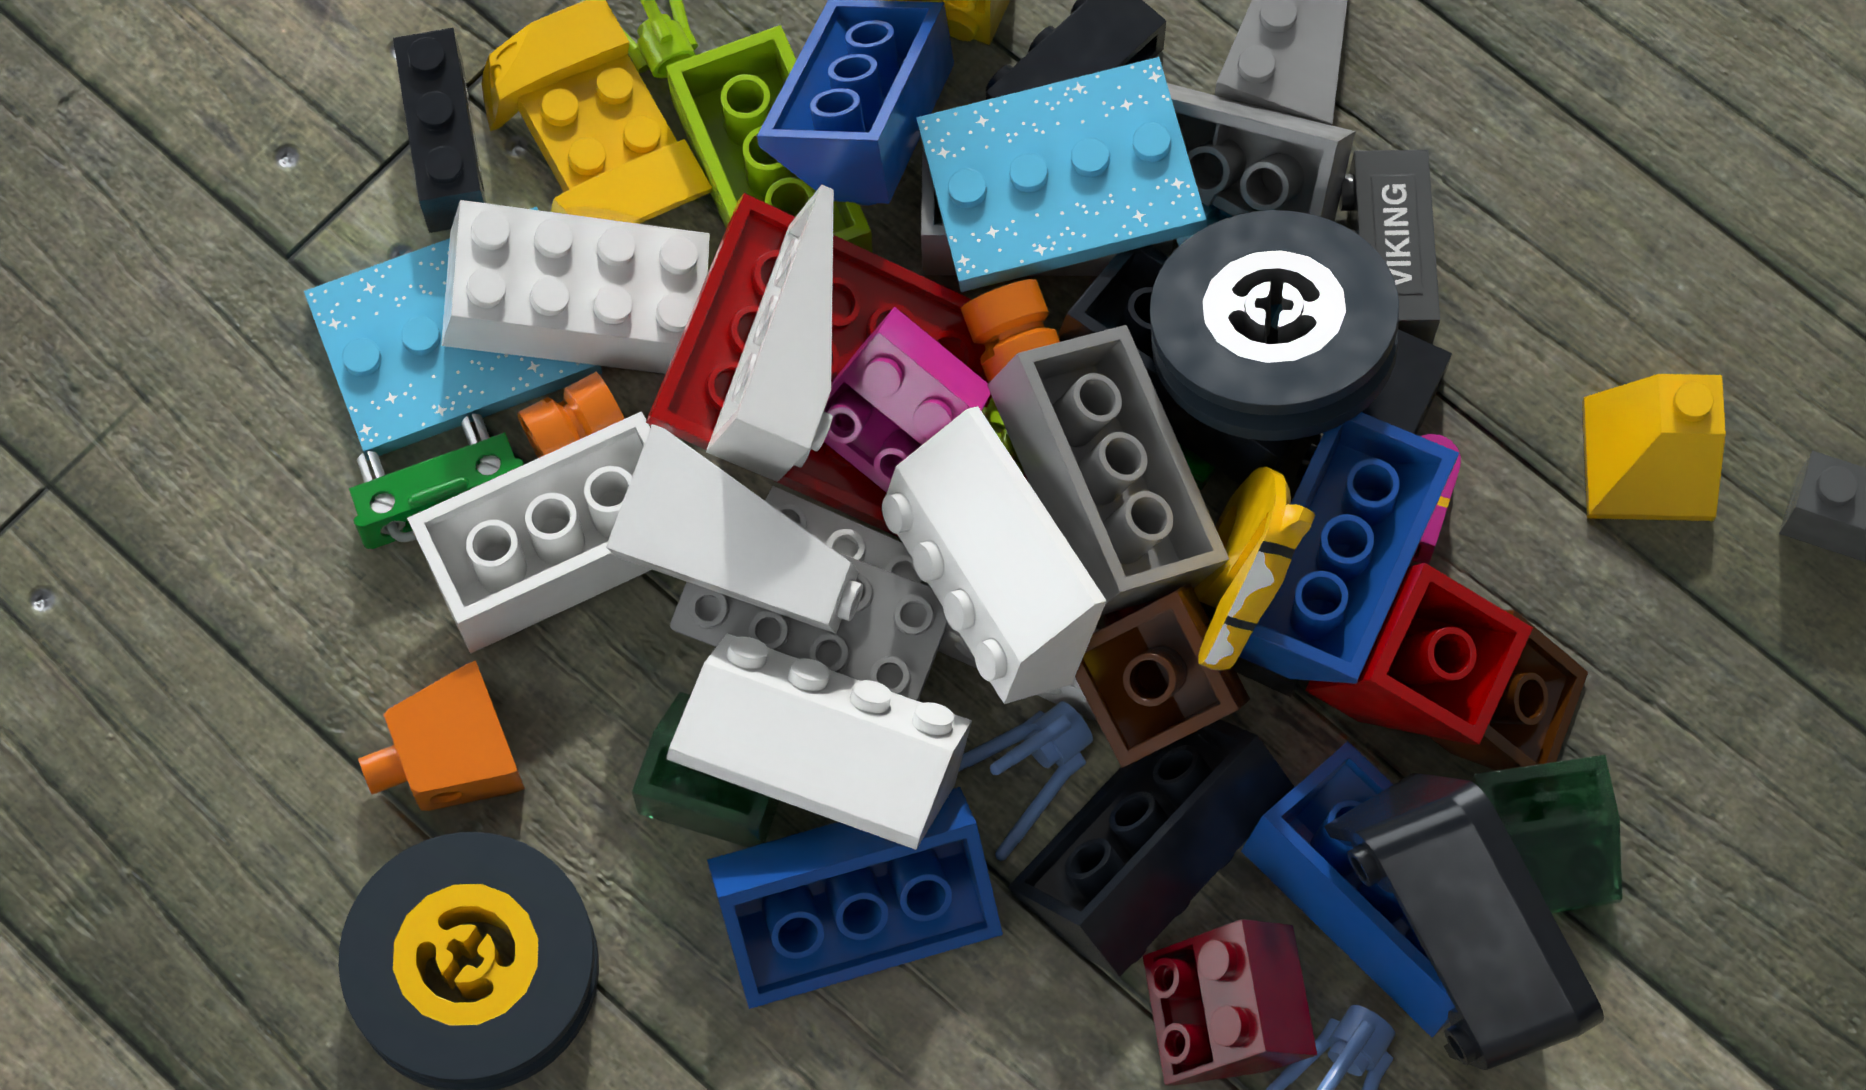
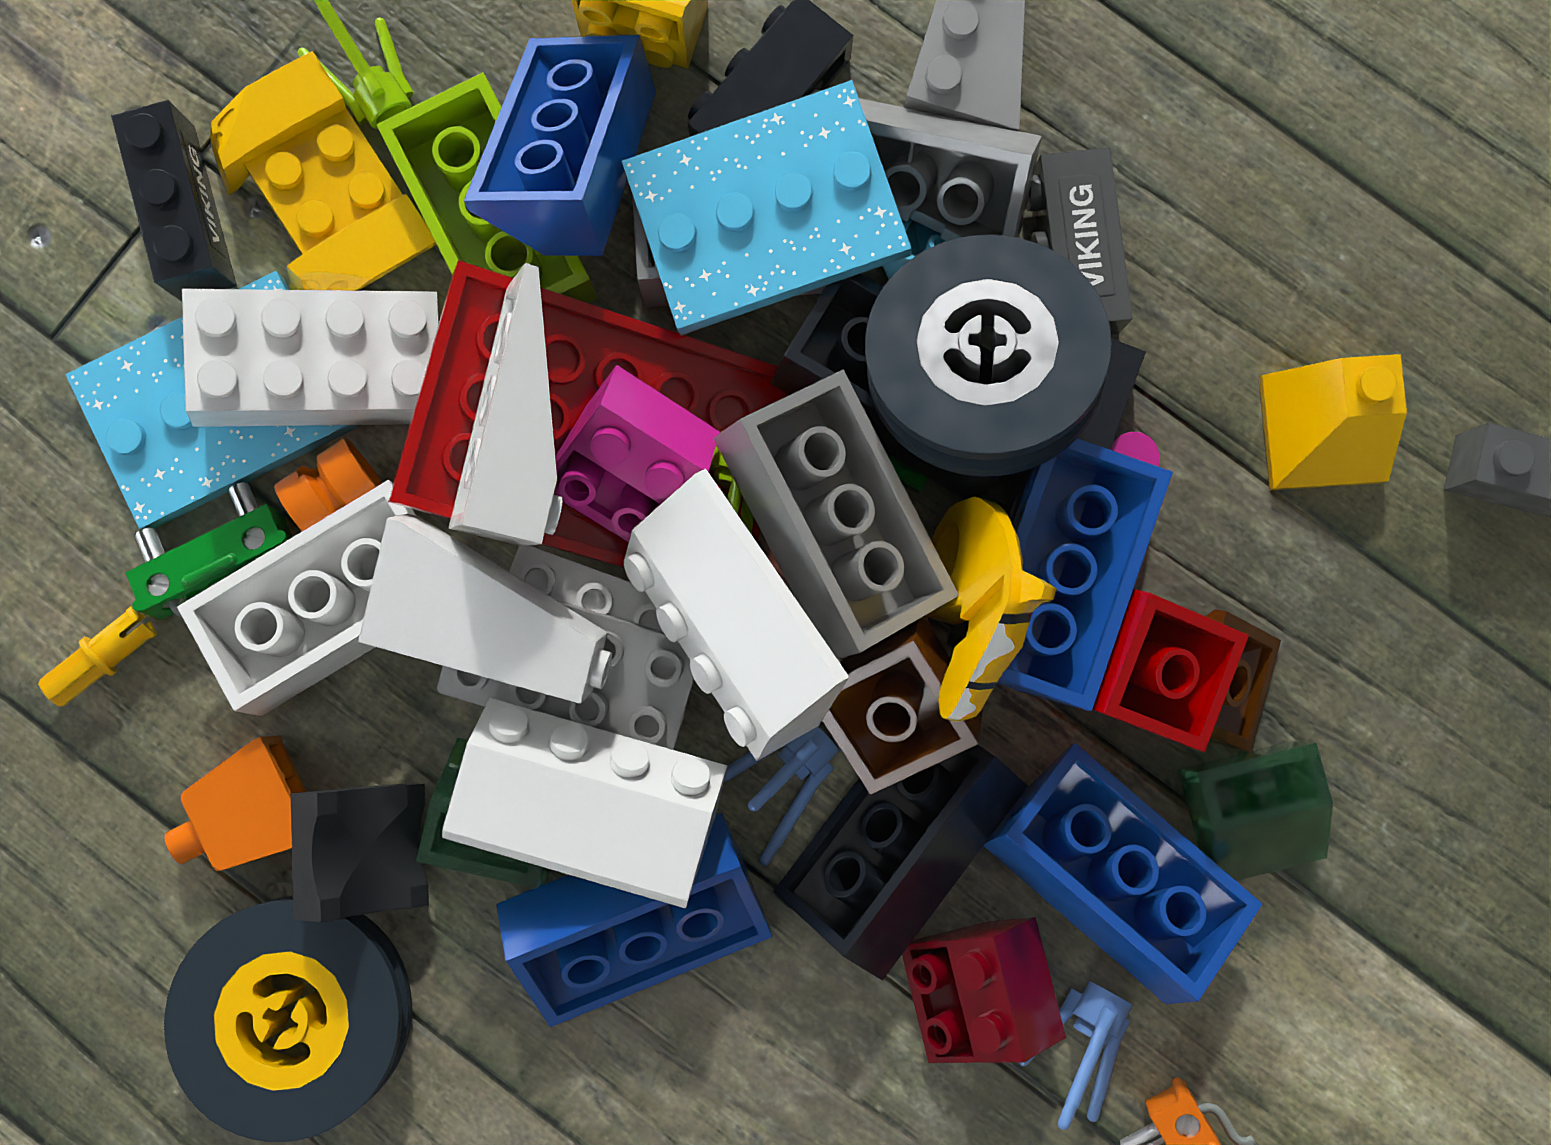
camera: 10 degrees left, 15 degrees up
orange wheel [960,279,1060,383] -> none
black windscreen [1324,773,1604,1070] -> none
none -> yellow axle [38,606,158,707]
none -> black brick [290,784,429,922]

